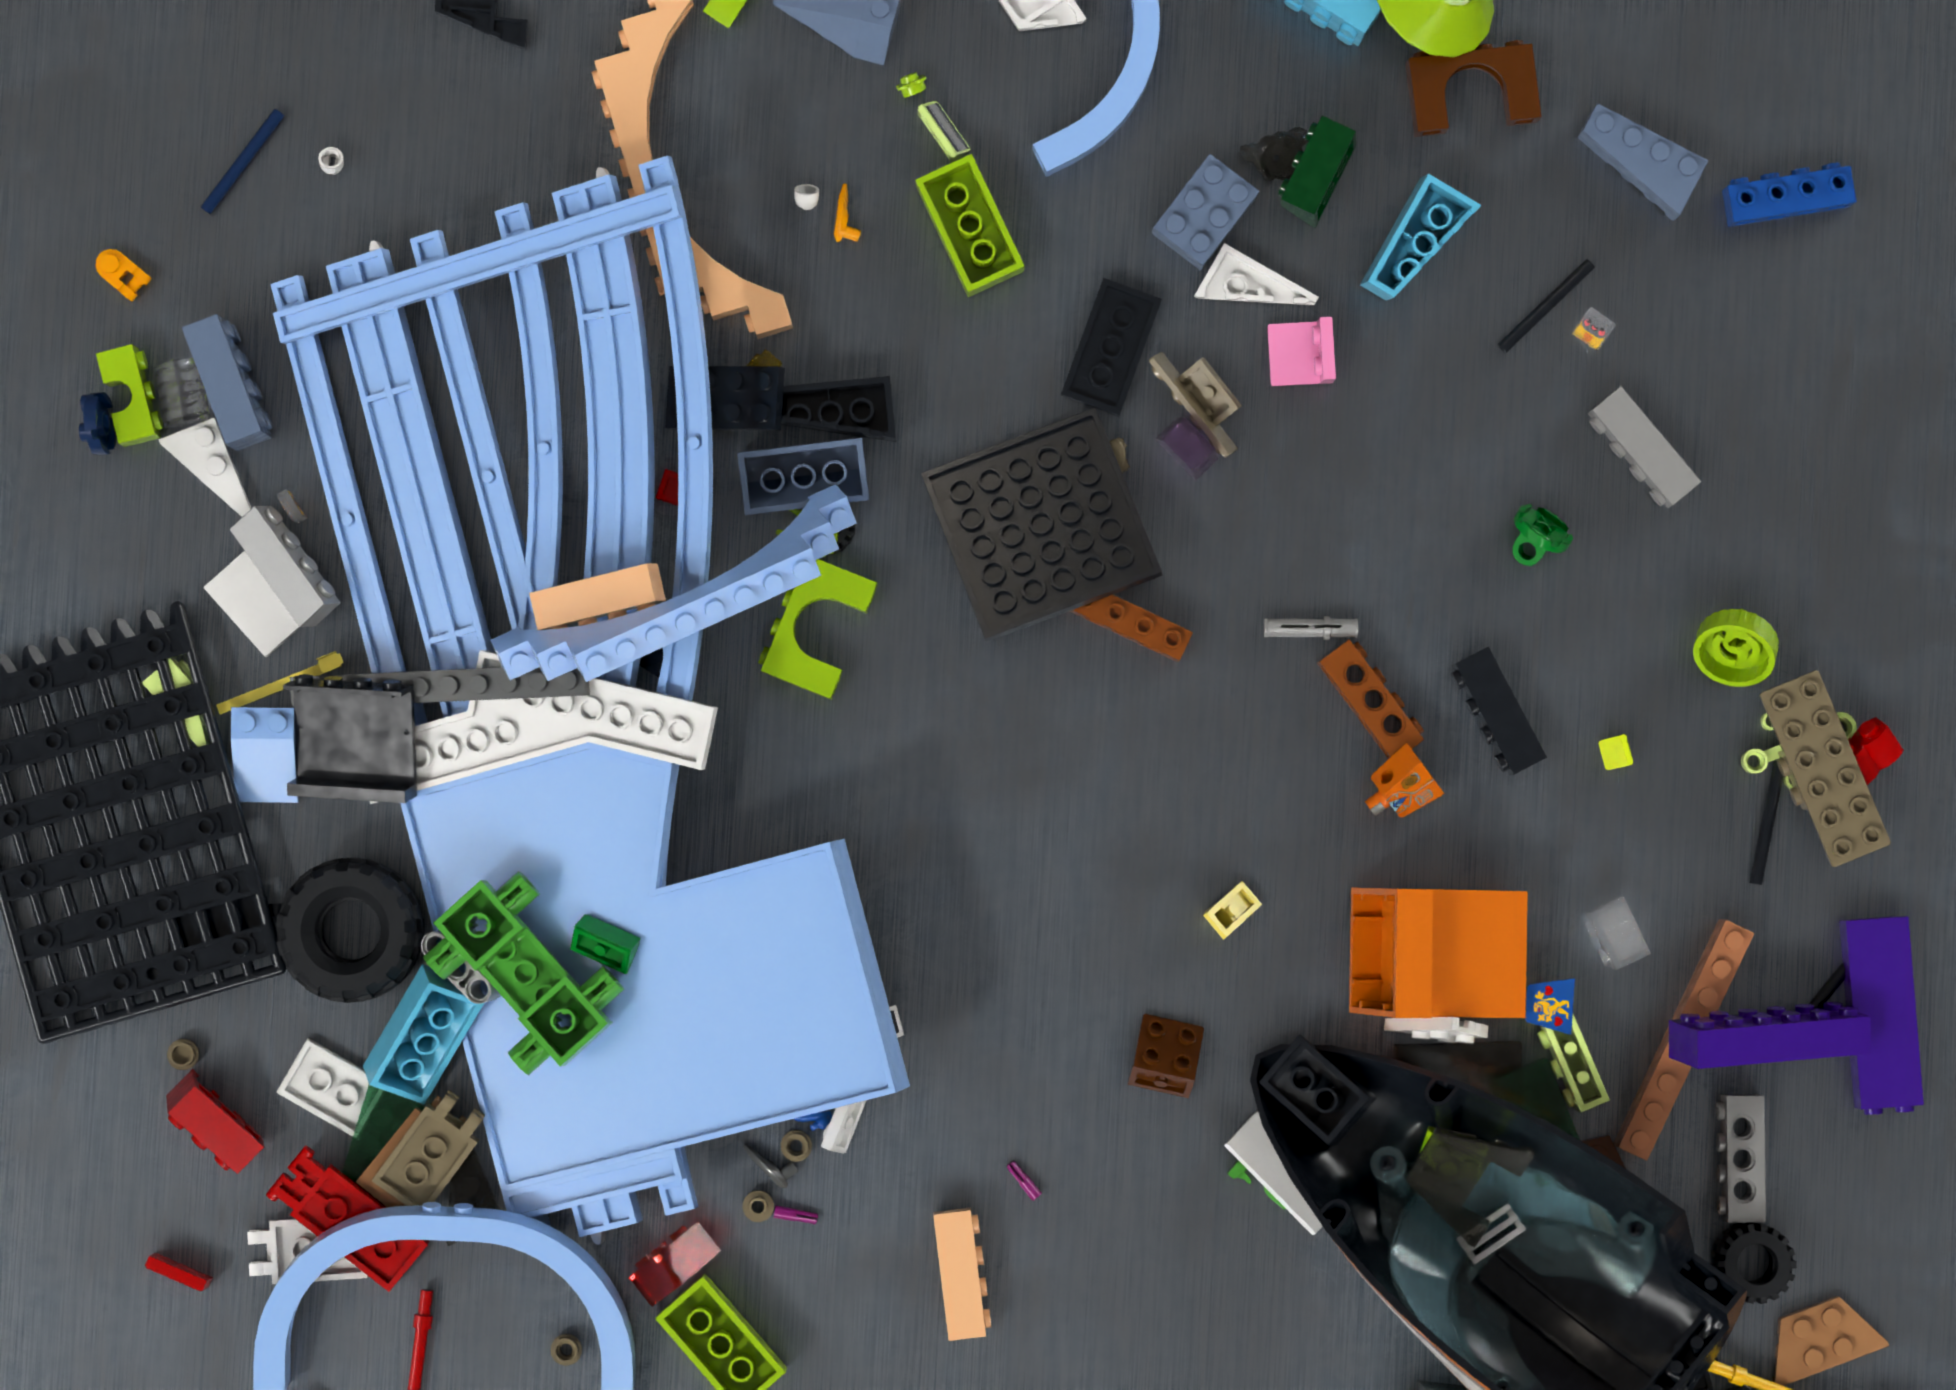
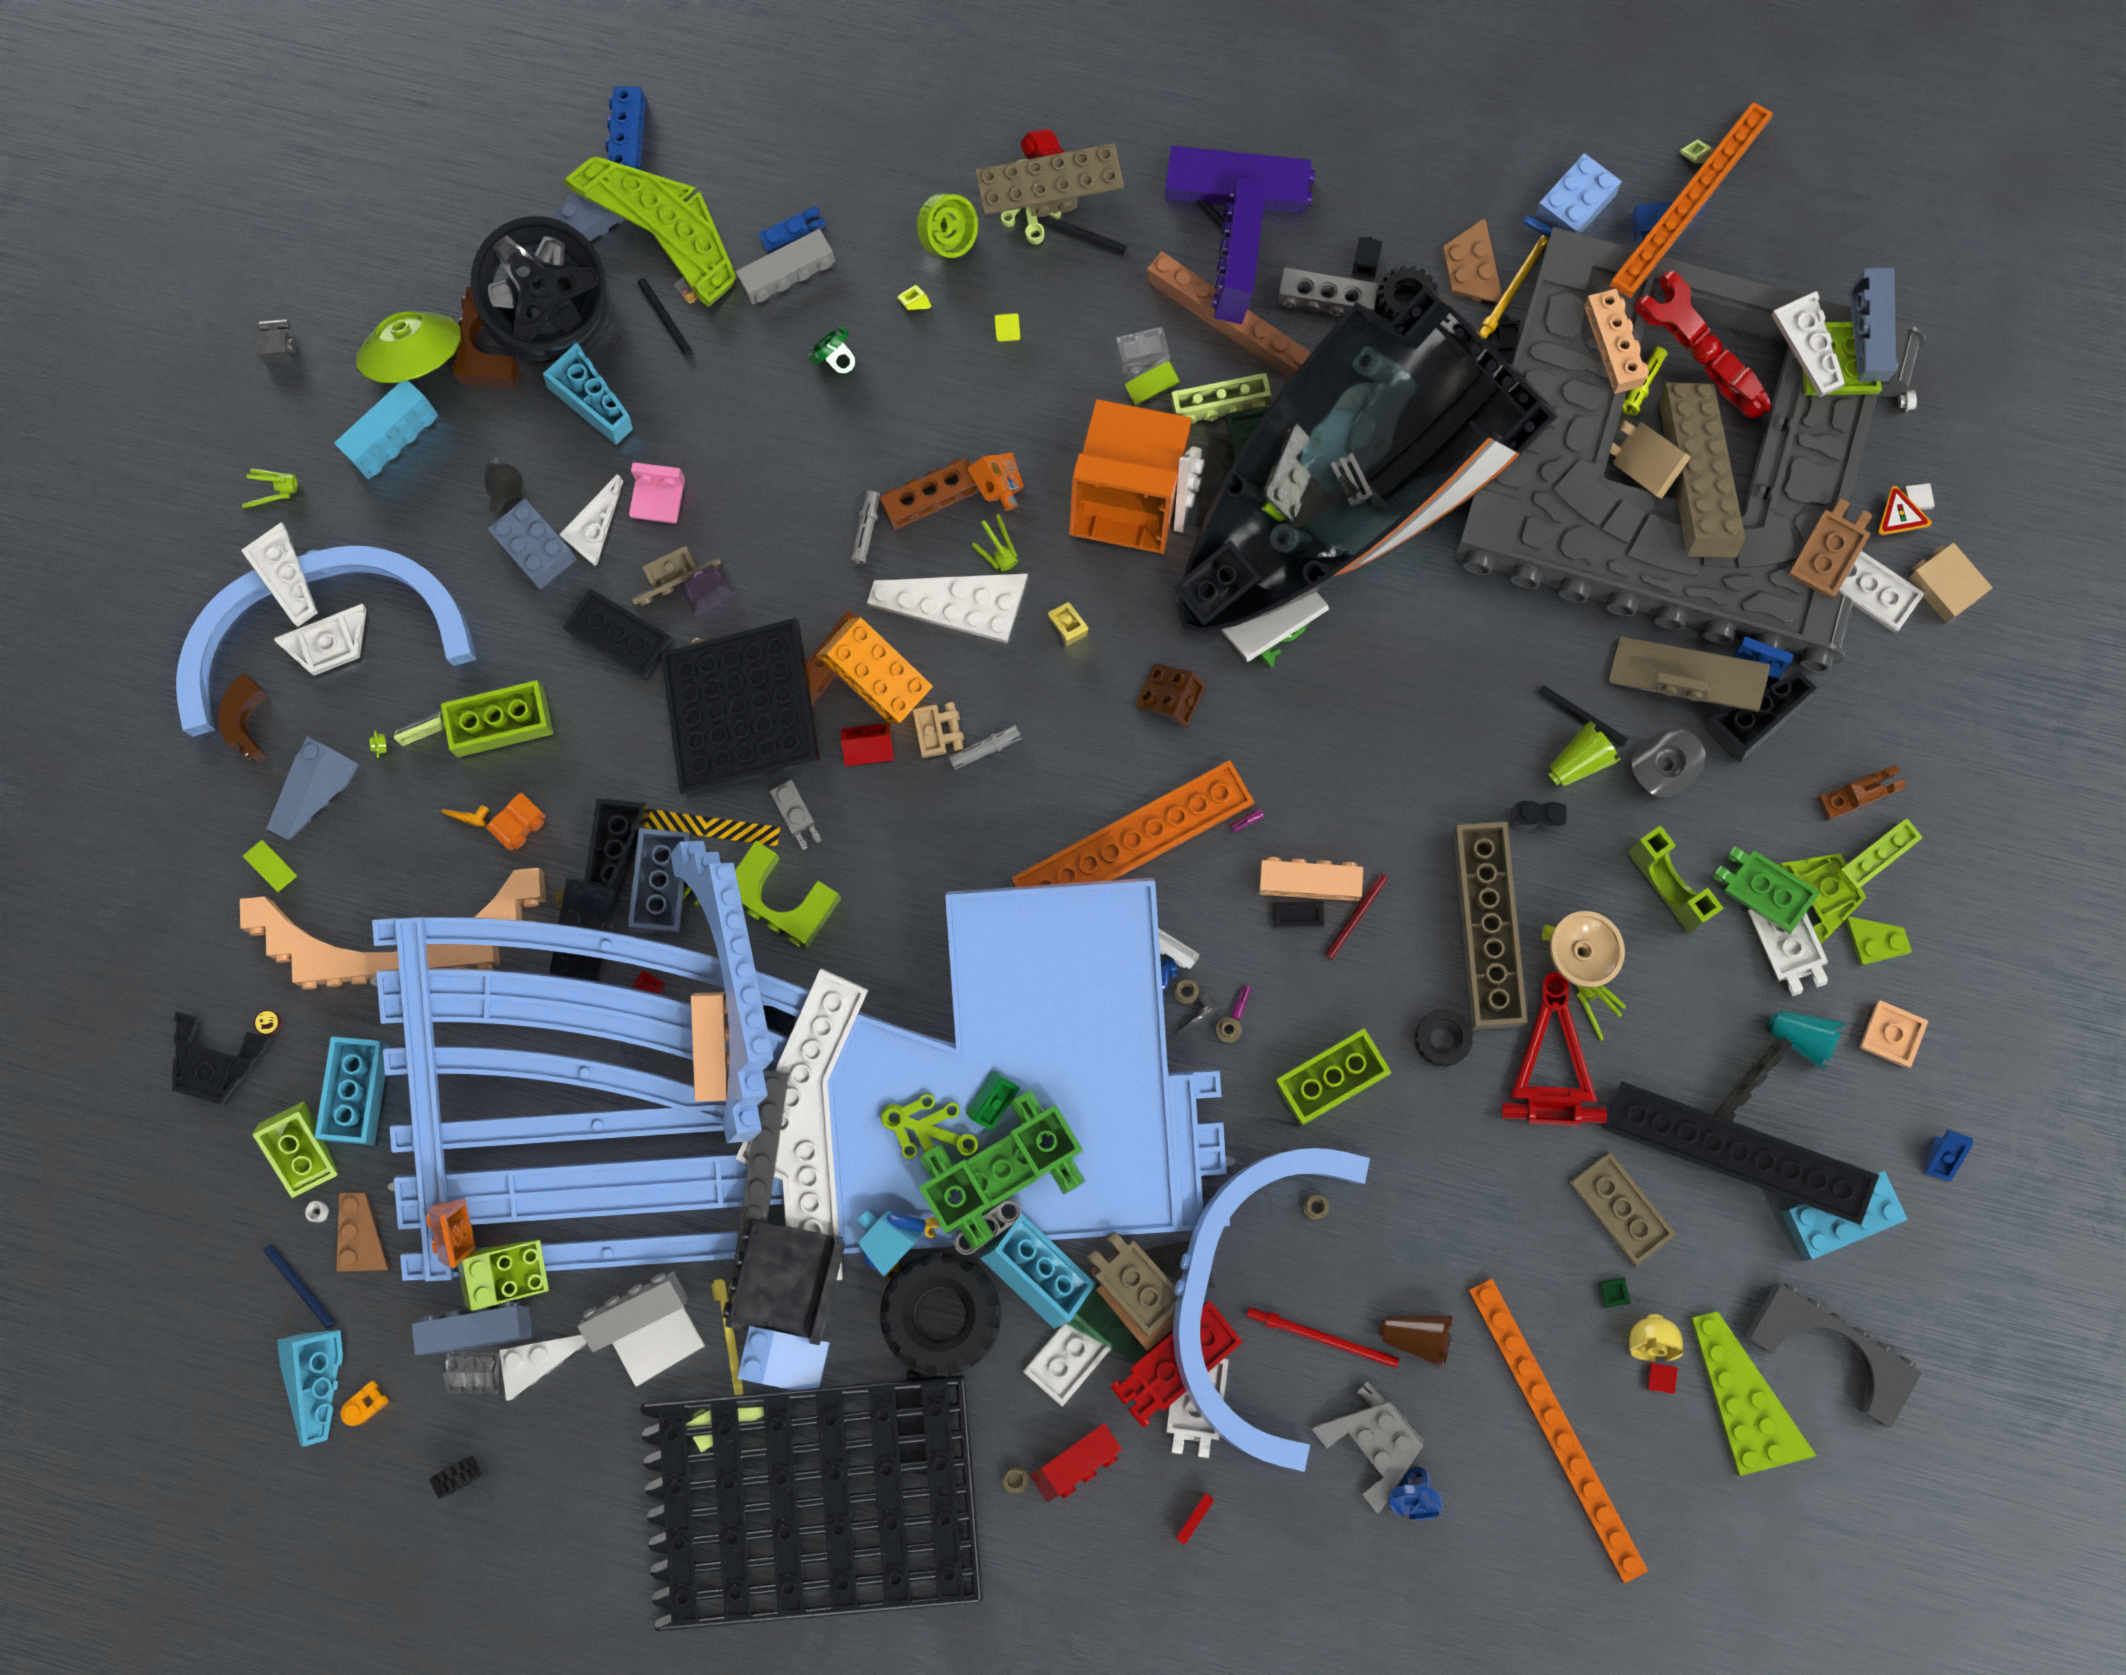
camera: 70 degrees left, 10 degrees down
dark blue plate [79,392,117,455] -> none
lime arch [96,344,163,447] -> none
clear tile [277,489,308,524] -> none
clear red brick [628,1222,721,1307] -> none
white hinge [794,184,819,210] -> none
dark green slope [1278,116,1356,228] -> none
black brick [1451,646,1547,776] -> none
blue sticker [1525,978,1575,1035] -> none
none -> lime slope [252,1101,339,1198]
none -> tile [254,1010,282,1036]
none -> medium azure wedge [277,1330,343,1447]
none -> medium azure brick [315,1037,390,1146]
none -> medium nougat wing [336,1193,391,1272]
none -> orange slope [426,1198,476,1268]
none -> black tyre [429,1456,482,1499]
none -> lime slope [458,1239,549,1311]
none -> black wheel [471,216,607,362]
none -> orange brick [486,792,546,851]
none -> lime wing [564,157,736,307]
none -> sticker [645,809,781,846]
none -> blue hinge [758,207,827,254]
none -> light grey hinge [770,780,822,850]
none -> light orange brick [816,617,933,723]
none -> red panel [841,723,894,766]
none -> medium azure torso [857,1210,940,1280]
none -> white wing [867,573,1028,644]
none -> lime plant [881,1093,978,1159]
none -> neon yellow slope [897,285,932,310]
none -> tan plate [913,702,964,758]
none -> light grey pin [948,725,1022,770]
none -> lime plant [972,514,1018,572]
none -> orange plate [1011,760,1255,887]
none -> lime slope [1124,361,1181,406]
none -> black tile [1273,902,1324,929]
none -> dark red bar [1324,873,1389,960]
none -> black brick [1352,237,1383,277]

